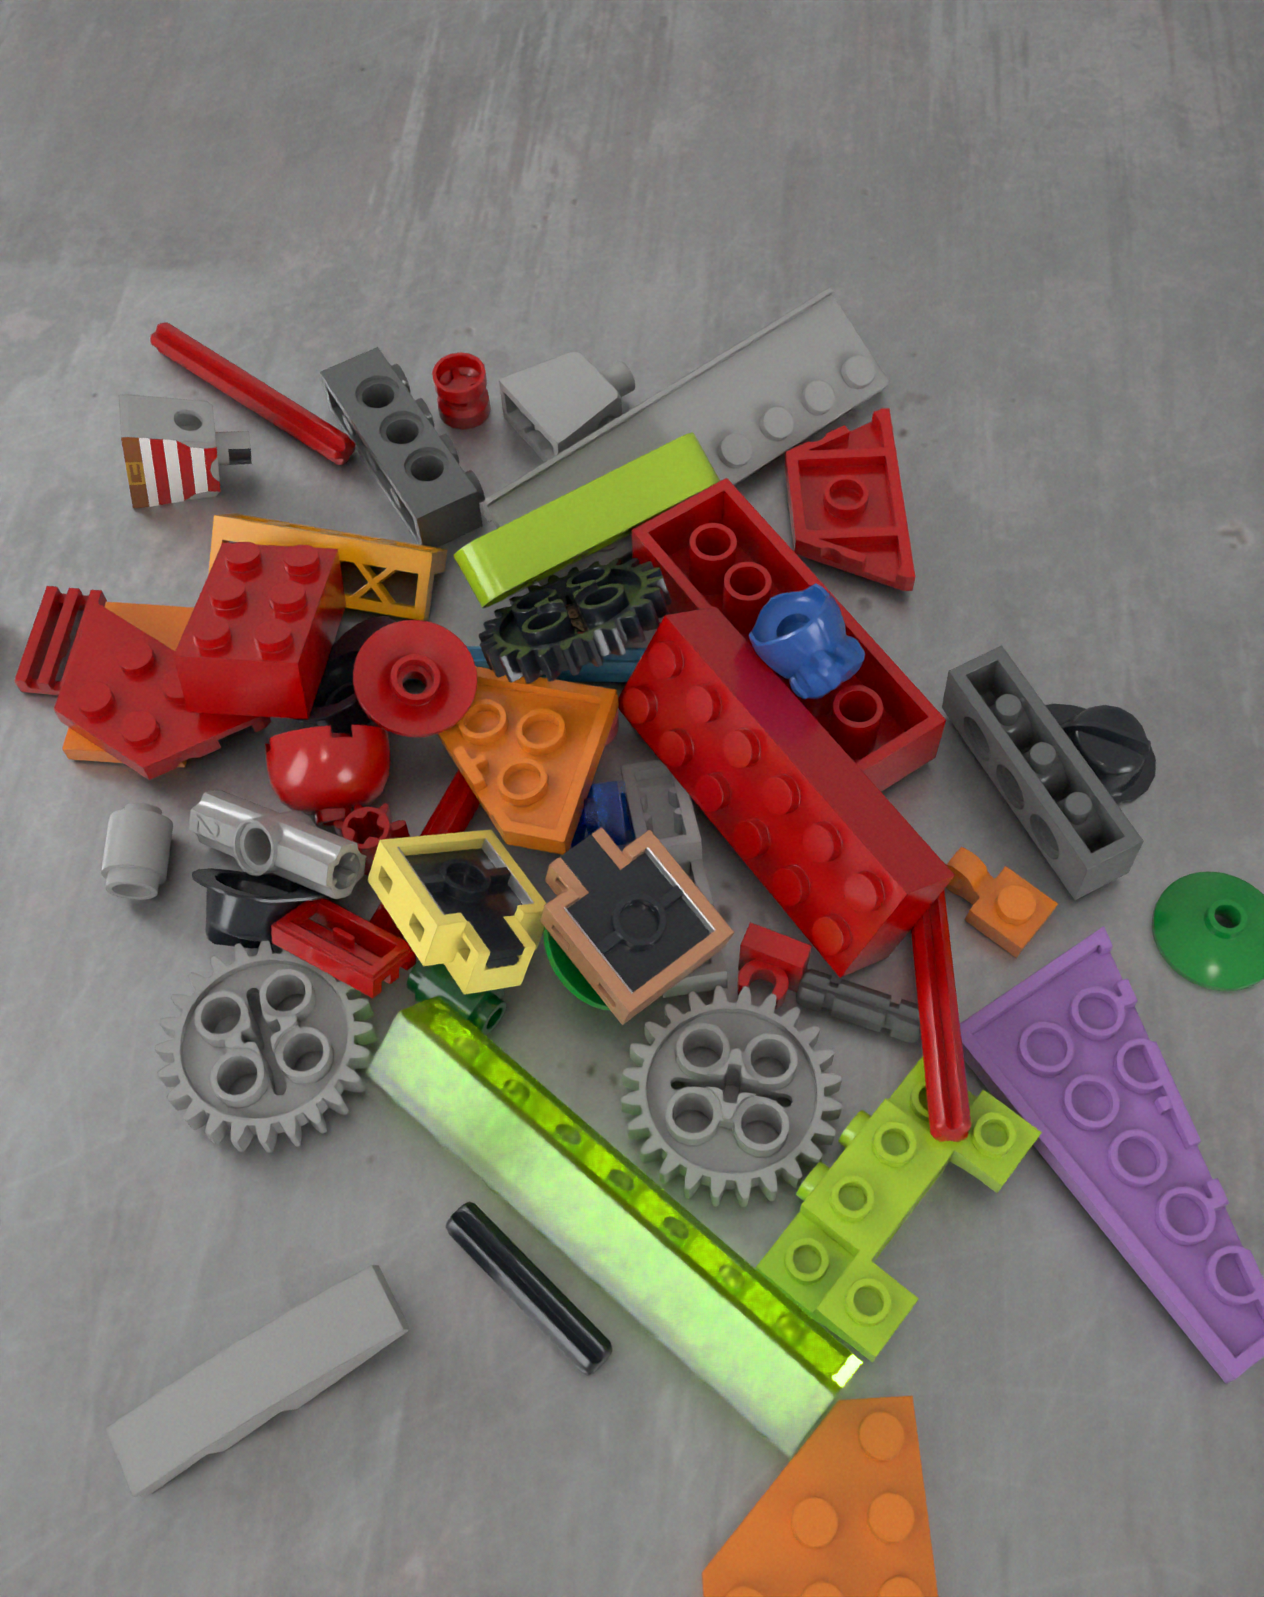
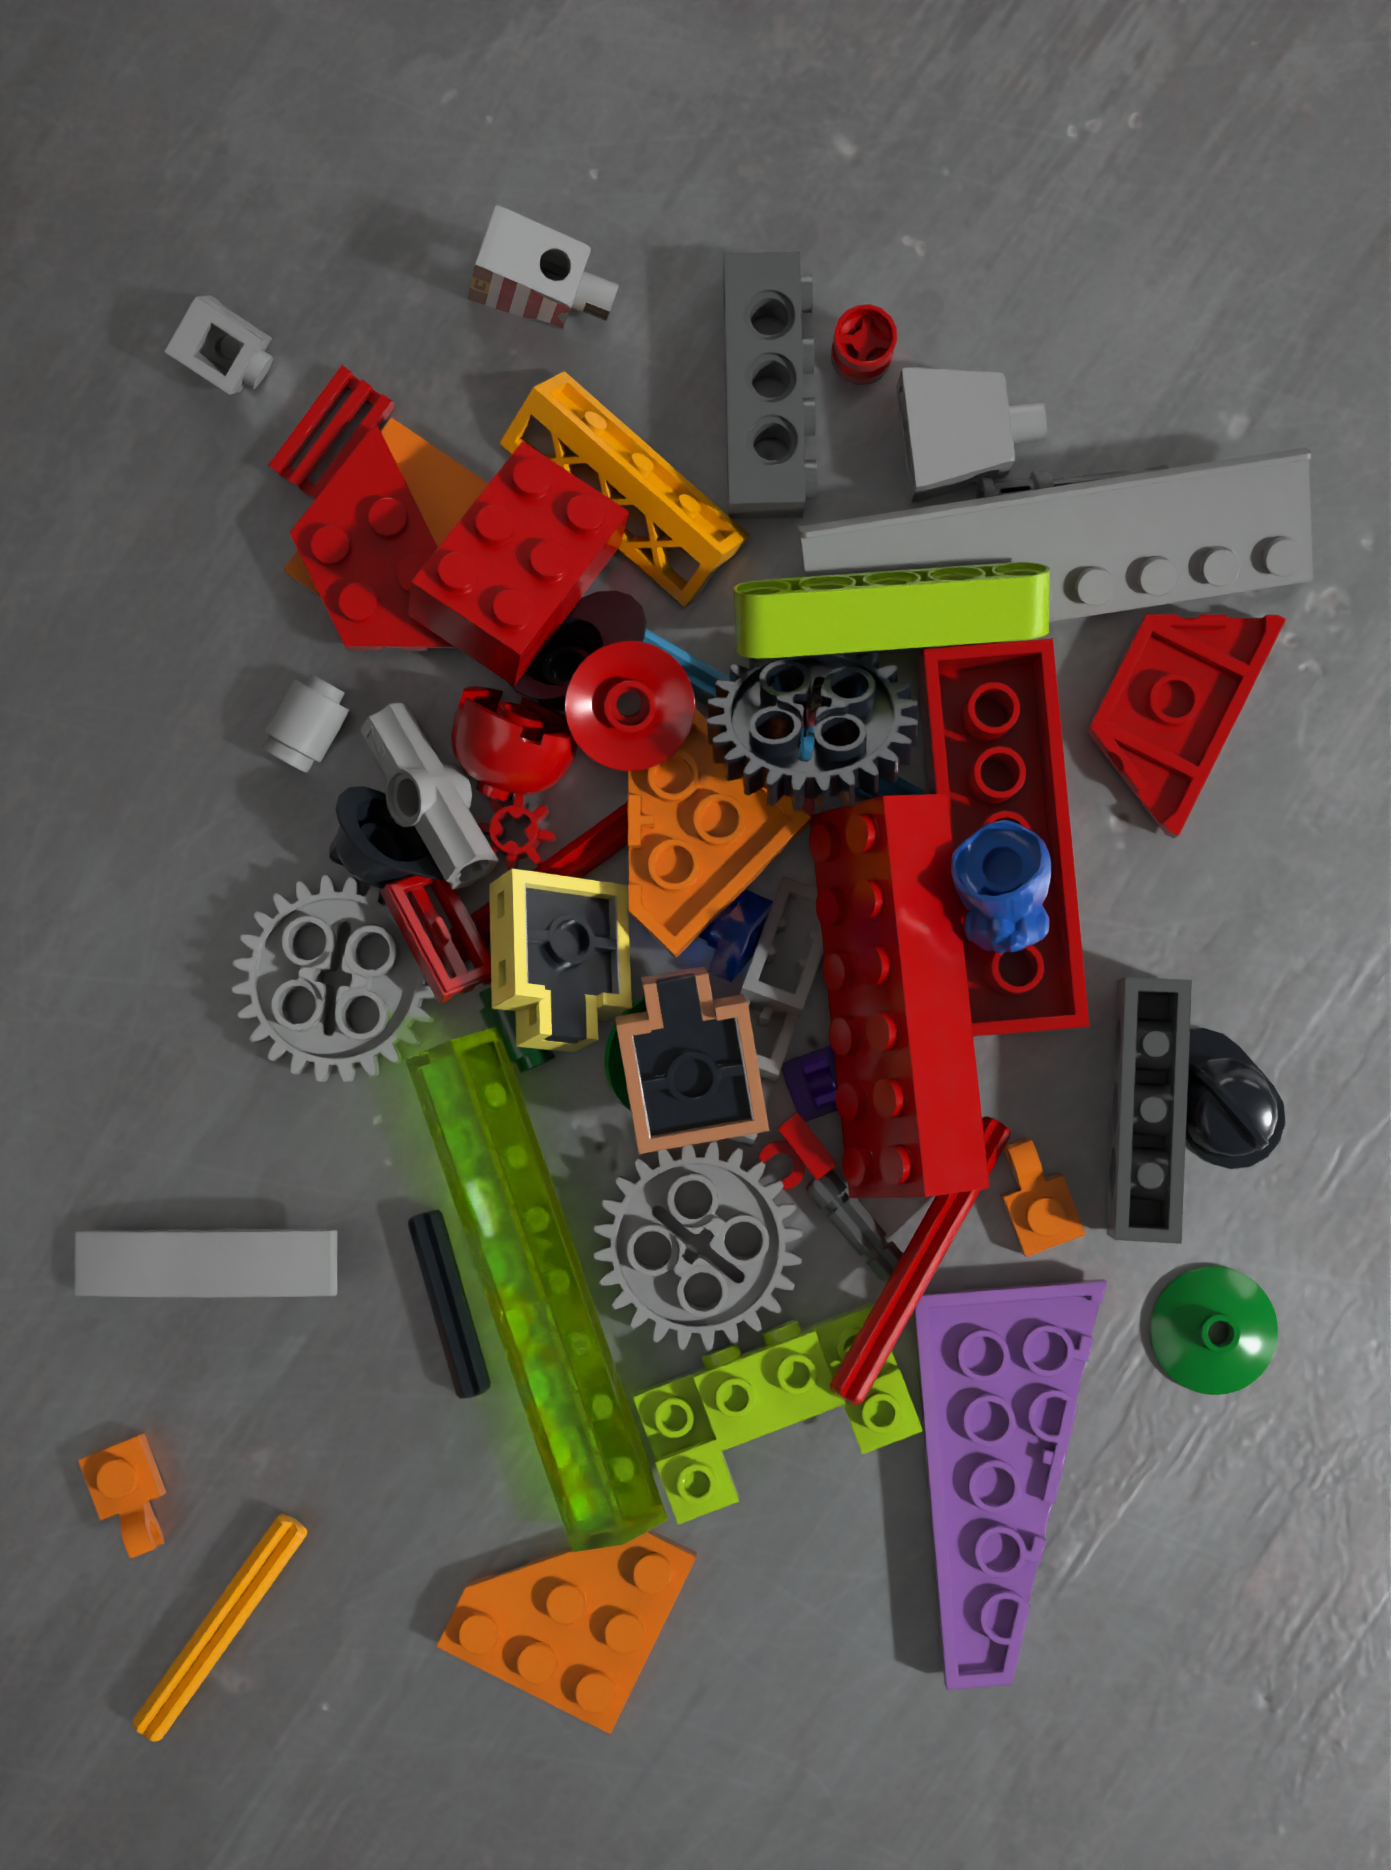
camera: 30 degrees right, 25 degrees up
red axle [150,322,356,465] -> none
none -> dark purple tile [781,1045,838,1122]

